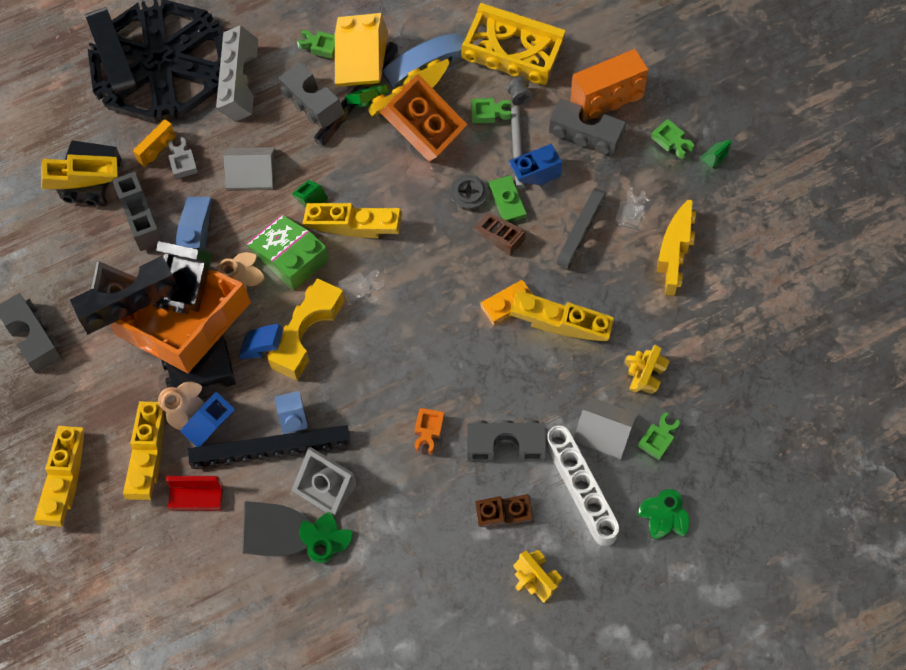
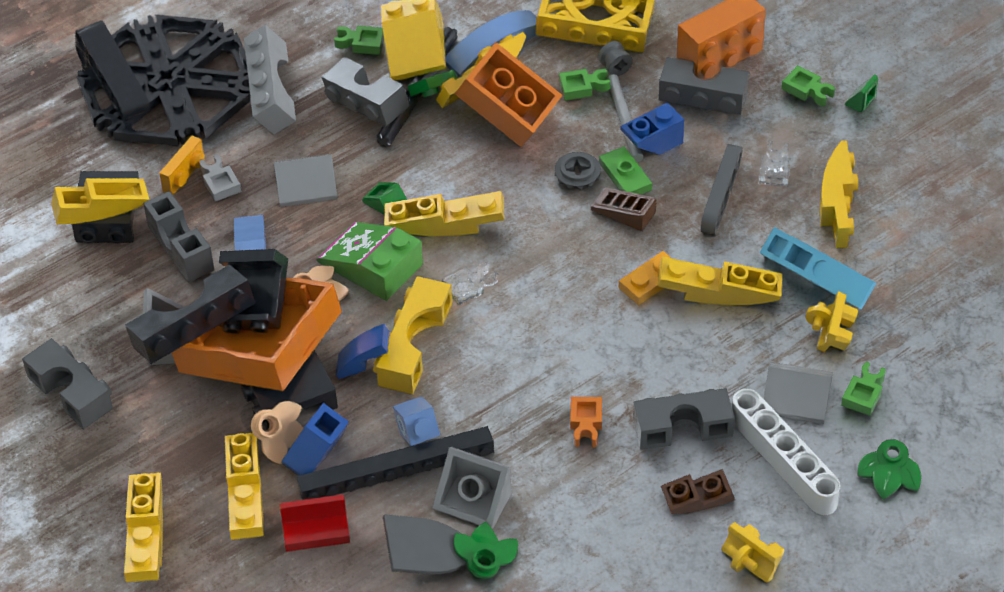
camera: 10 degrees left, 15 degrees down
none -> medium azure slope [759,227,877,310]

